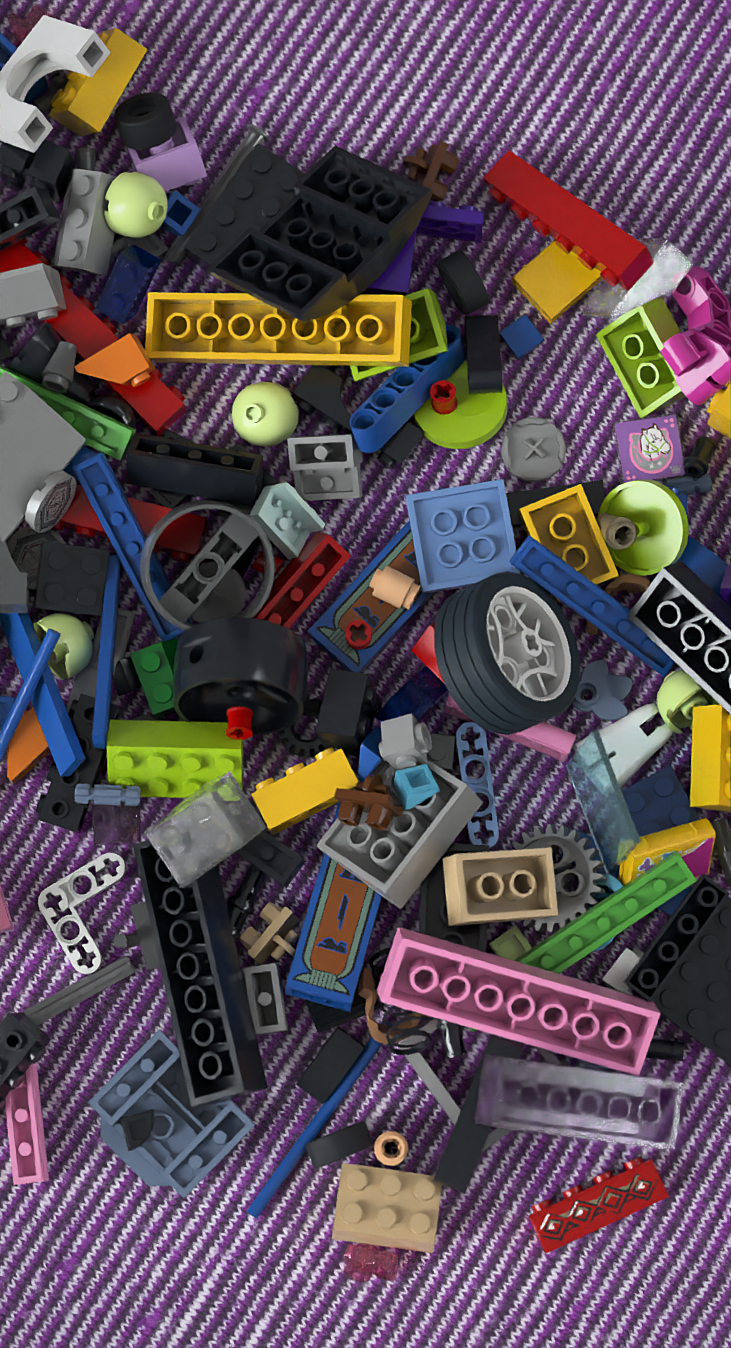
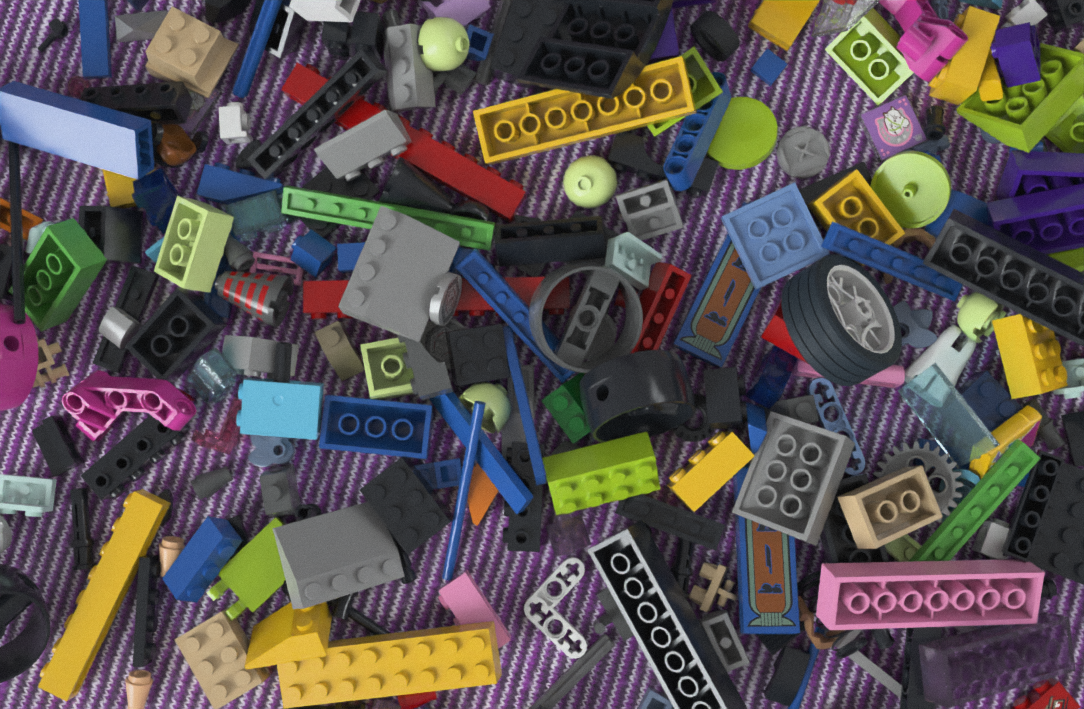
camera: 15 degrees left, 5 degrees up
dark grey cone [41,341,78,393] -> none
orange slope [74,333,155,387] -> none
sand blue axle [75,784,141,806] -> none
clear blue brick [95,244,161,324] -> none
black tile [114,657,142,696] -> none
clear slope [145,771,266,889] -> none
red axle [226,706,254,740] -> none
reddish brown hips [334,773,403,831] -> none
red axle [345,620,372,650] -> none
light nougat brick [369,566,421,610] -> none
light grey brick [379,713,432,771] -> none
medium azure slope [394,763,440,810] -> none
red axle [430,380,458,415] -> none
black beam [465,315,502,394] -> none
dark tan cone [596,513,636,549] -> none

